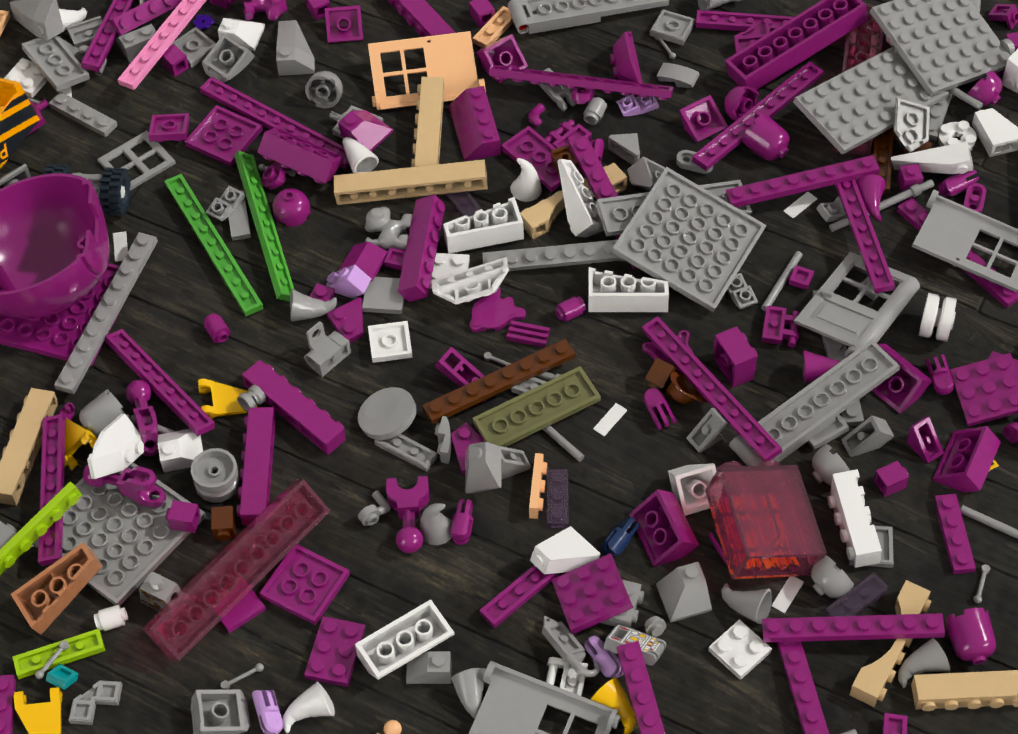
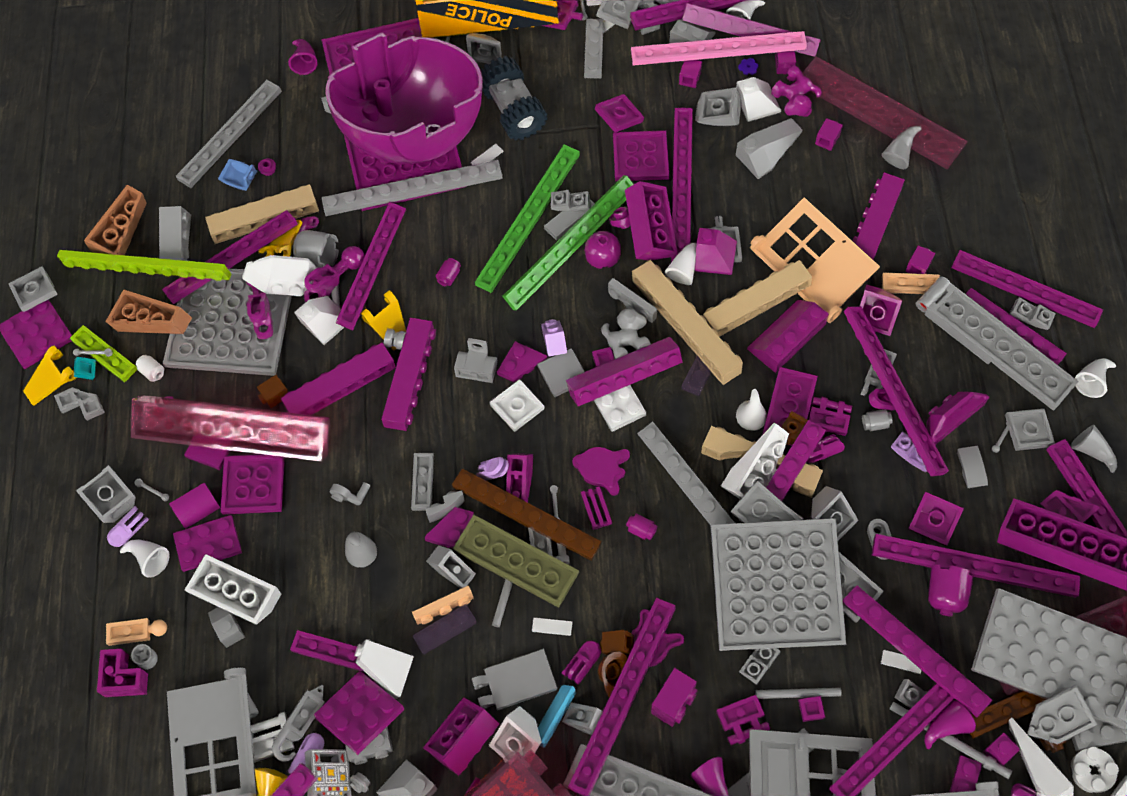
camera: 60 degrees right, 10 degrees up
light grey window [97,131,176,190] -> none
light grey torso [139,572,187,619] -> none
magenta brick [166,500,201,533] -> none
light grey tile [169,27,216,68] -> none
light grey wheel [191,448,241,503] -> none
light grey hat [290,289,337,322] -> none
light grey cylinder [305,71,343,109] -> none
magenta plate [310,283,335,301] -> none
magenta slope [325,5,363,43] -> none
magenta slope [338,242,388,281] -> none
light grey piece [358,387,416,440] -> none
magenta piece [386,476,430,553] -> none
white wedge [431,257,509,305] -> none
white wedge [443,197,524,254] -> none
magenta arm [450,499,474,545] -> none
light grey hat [451,668,486,719] -> none
light grey slope [465,442,501,494] -> none
magenta arm [528,103,545,127] -> none
white wedge [589,267,669,312] -> none
dark blue arm [601,516,639,556] -> none
light grey slope [608,133,640,165] -> none
magenta cylinder [724,85,760,121] -> none
none -> magenta brick [169,483,220,529]
none -> light grey tile [472,649,557,710]
none -> lavender arm [476,457,509,481]
none -> medium azure slope [538,685,576,748]
none -> light grey plate [608,278,657,323]

